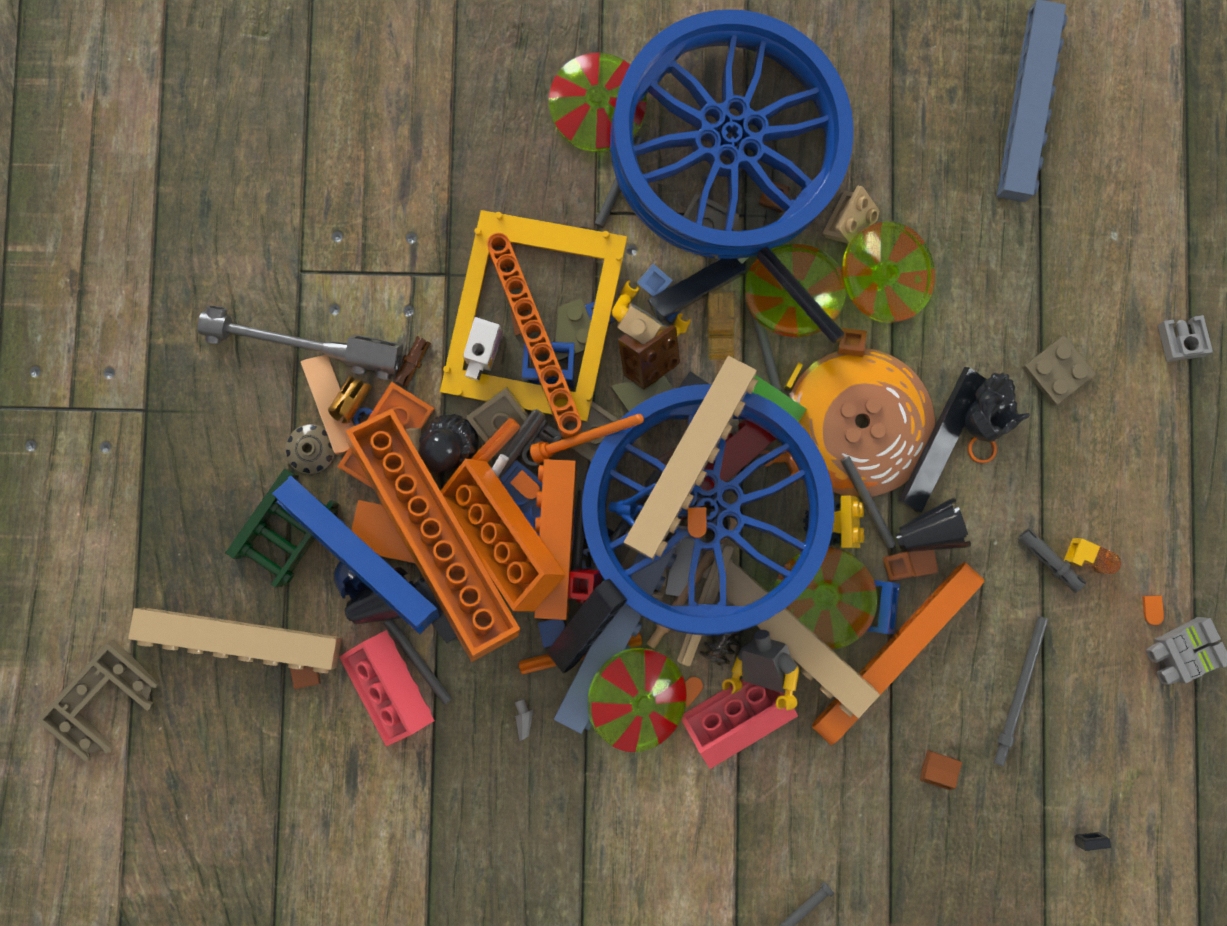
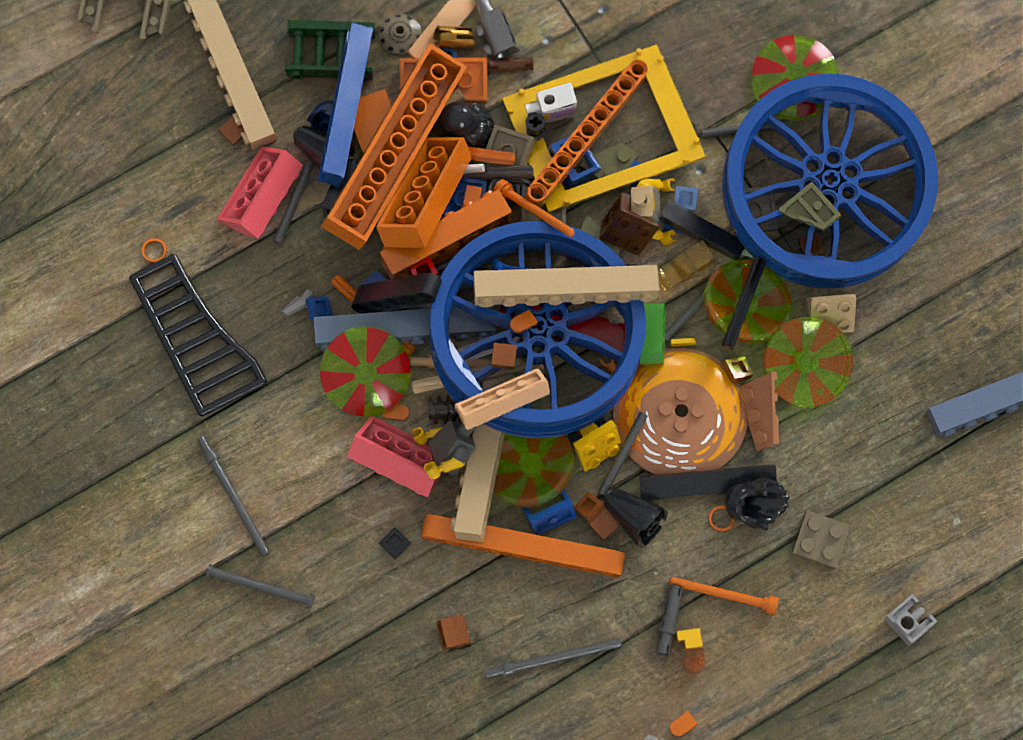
camera: 55 degrees right, 10 degrees down
none -> black bar [129,254,267,417]
none -> orange piece [142,238,167,263]
none -> dark grey bar [197,436,270,557]
none -> blue tile [305,296,333,321]
none -> black tile [379,527,411,560]
none -> light nougat slope [454,368,550,430]
none -> dark orange tile [491,343,517,369]
none -> black bush [526,113,546,141]
none -> orange piece [669,577,779,615]
none -> nougat wing [739,372,779,452]
none -> olive wing [778,182,841,231]

